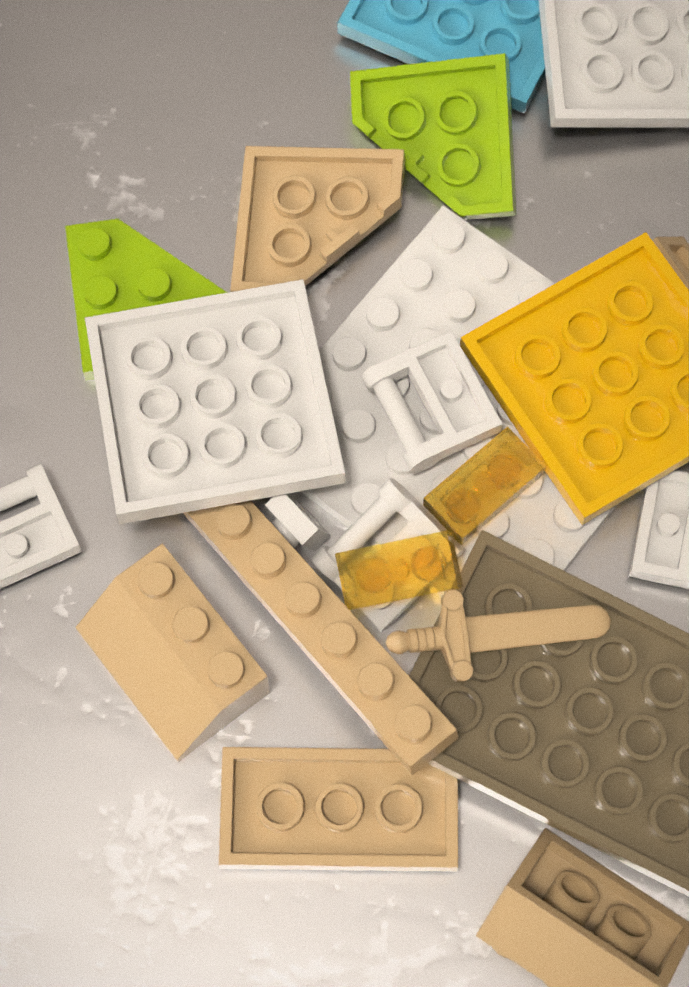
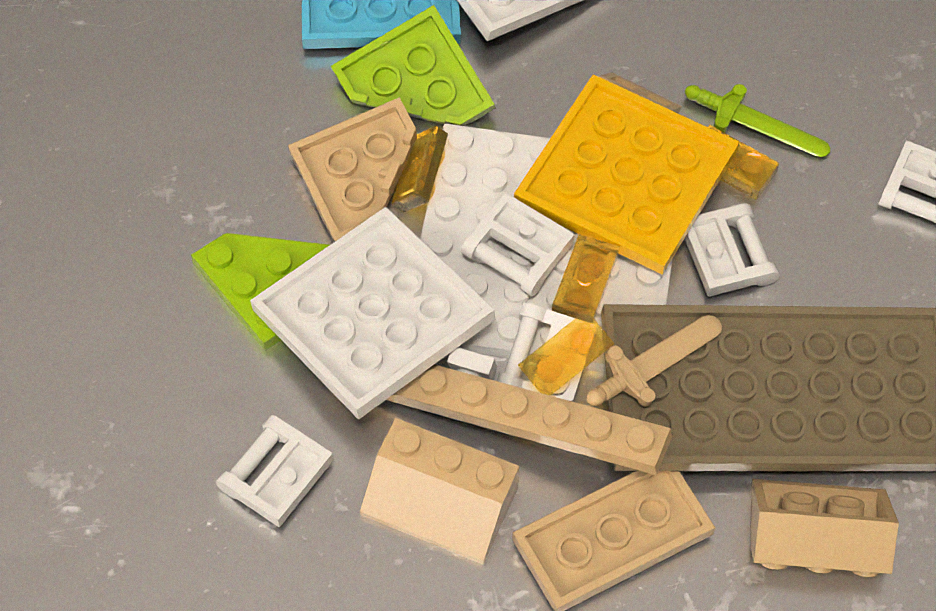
camera: 30 degrees left, 10 degrees down
none -> clear yellow plate [391,125,448,213]

